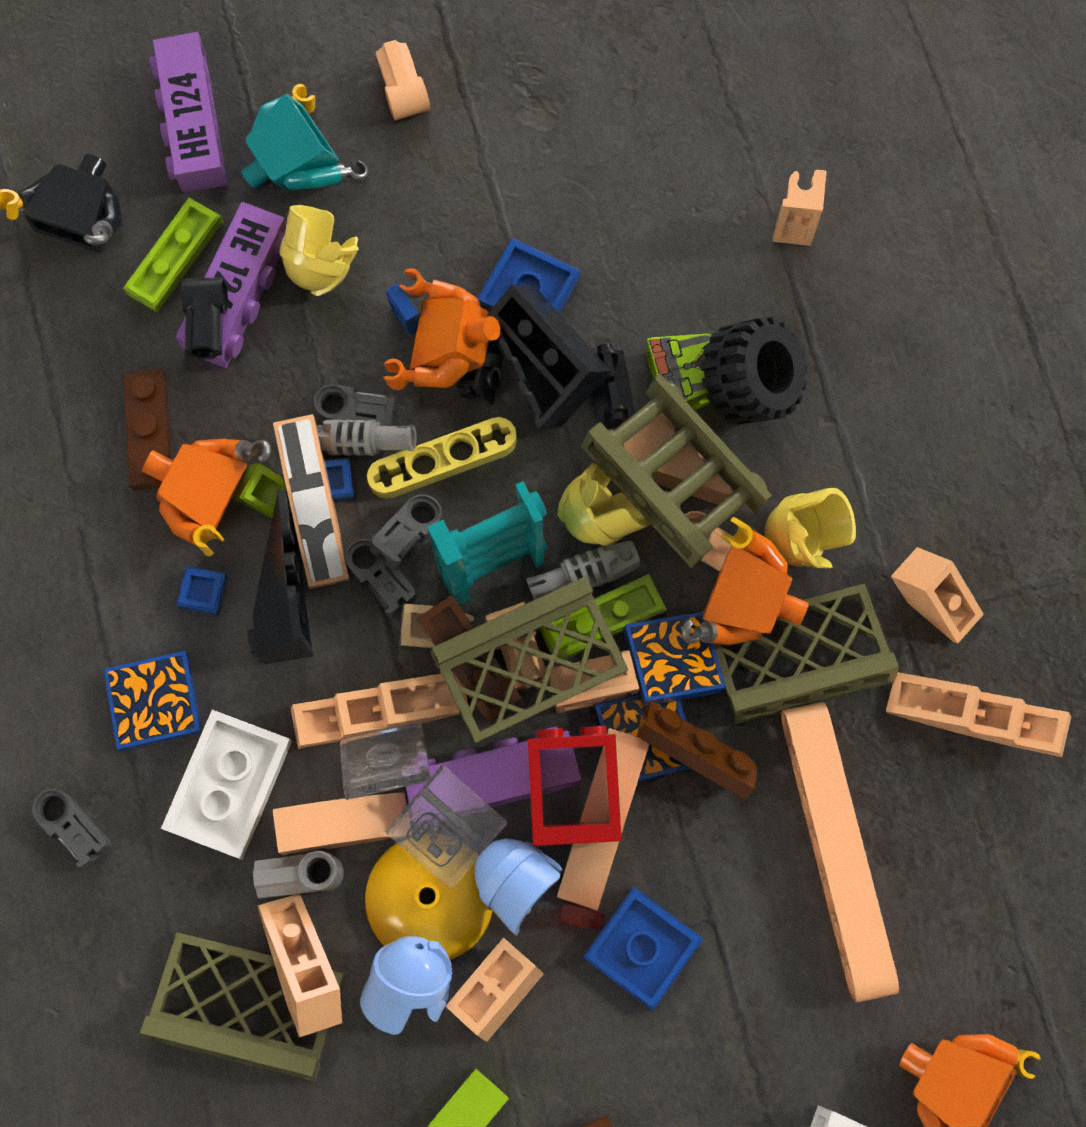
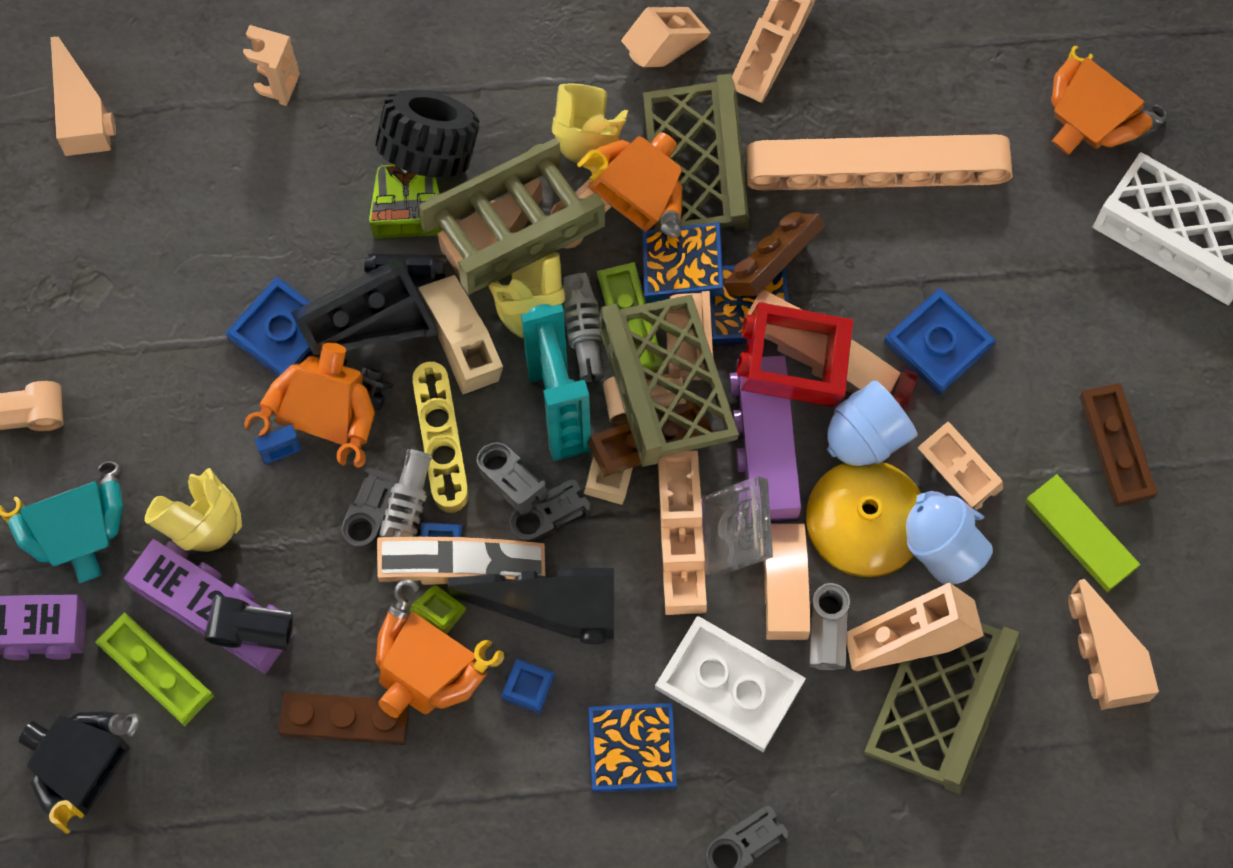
camera: 80 degrees left, 5 degrees down
clear tile [385,765,508,890] -> none
none -> light nougat slope [51,37,116,156]
none -> tan slope [418,275,503,395]

